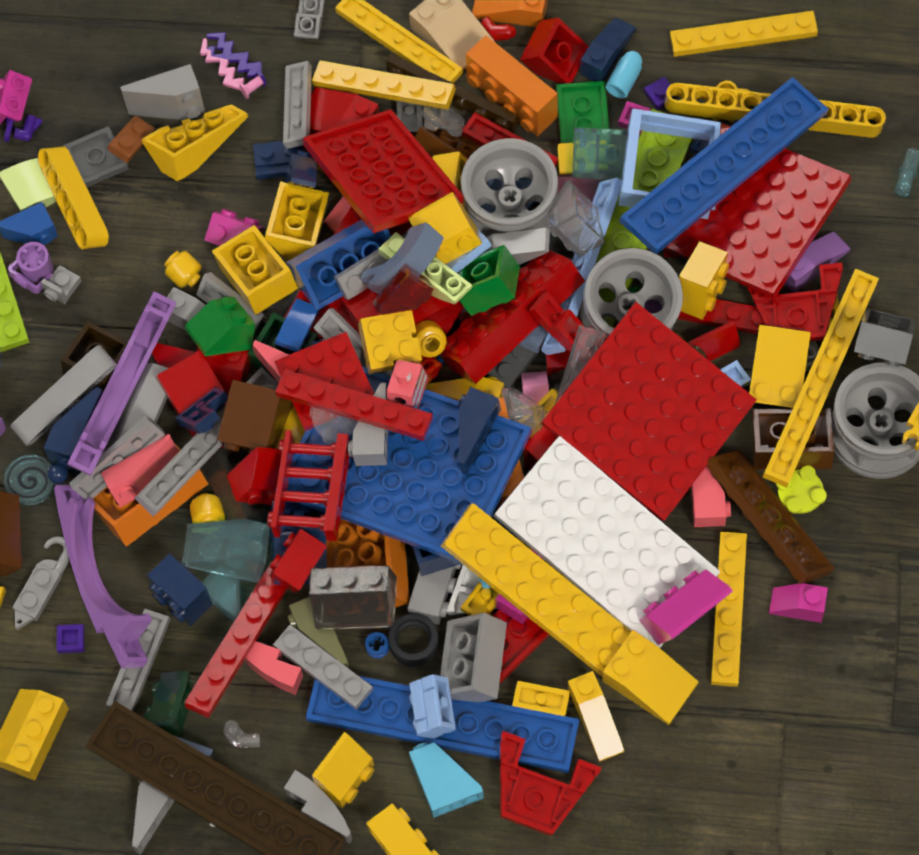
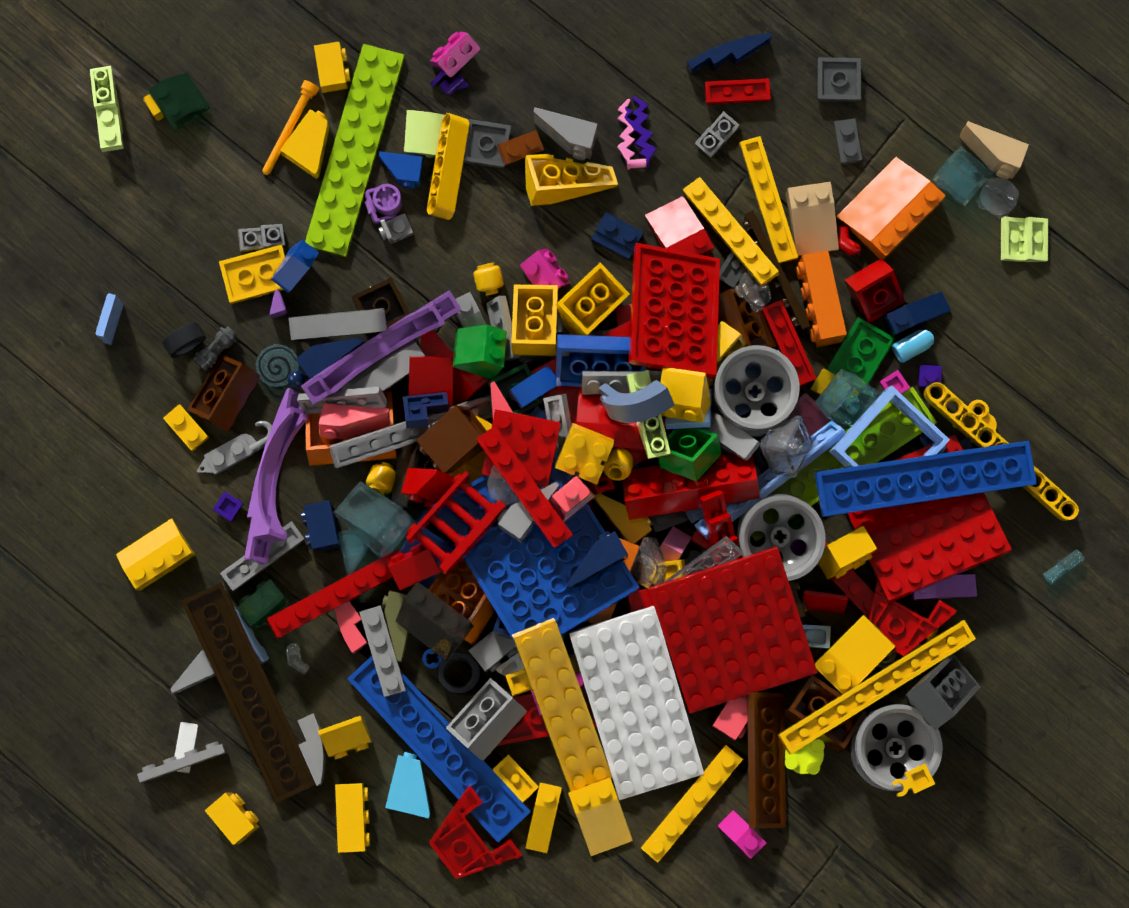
camera: 30 degrees right, 15 degrees up
light grey plate [283,61,312,149] -> none
dark blue slope [285,151,317,189] -> none
clear red slope [373,263,434,315] -> none
light blue brick [409,675,456,738] -> none
dark pink slope [639,569,733,645] -> none
yellow plate [670,11,818,57] -> none

